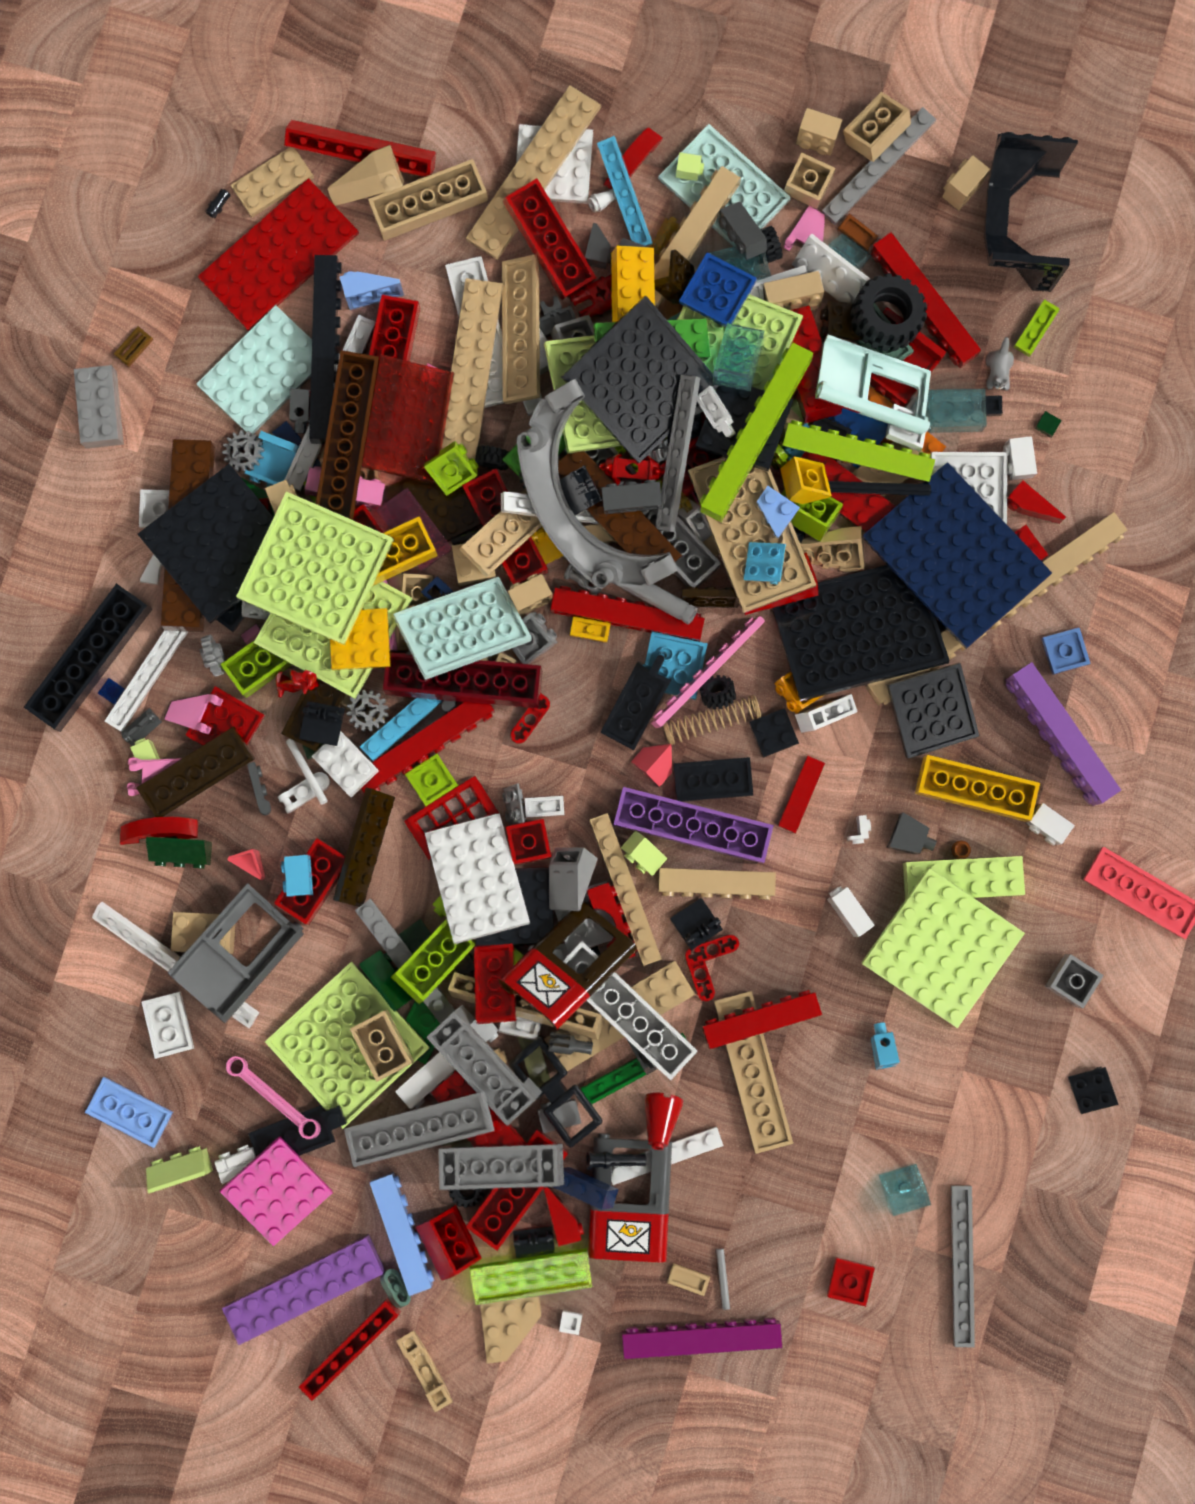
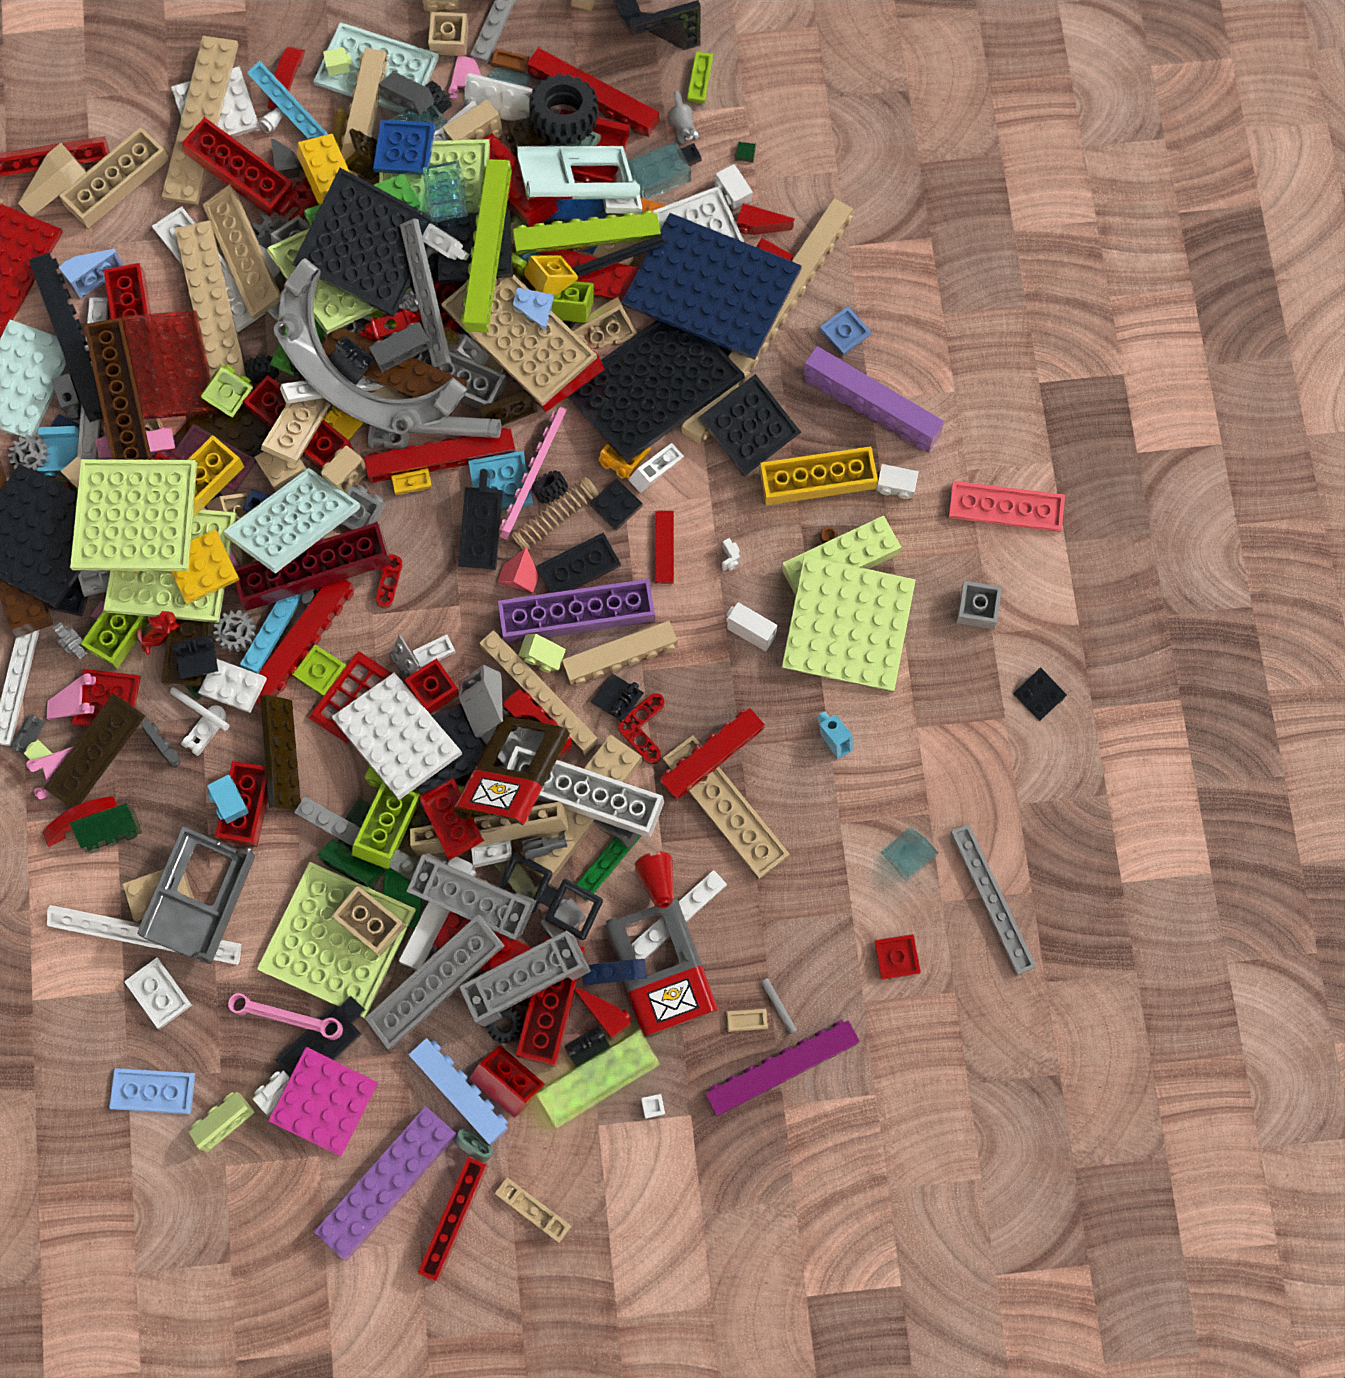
camera: 20 degrees left, 10 degrees down
coral slope [227,849,265,880] -> none
tan plate [480,1295,541,1364] -> none
black pin [586,1151,647,1169] -> none
medium azure hinge [744,542,786,585] -> none
dark grey torso [887,813,937,854] -> none

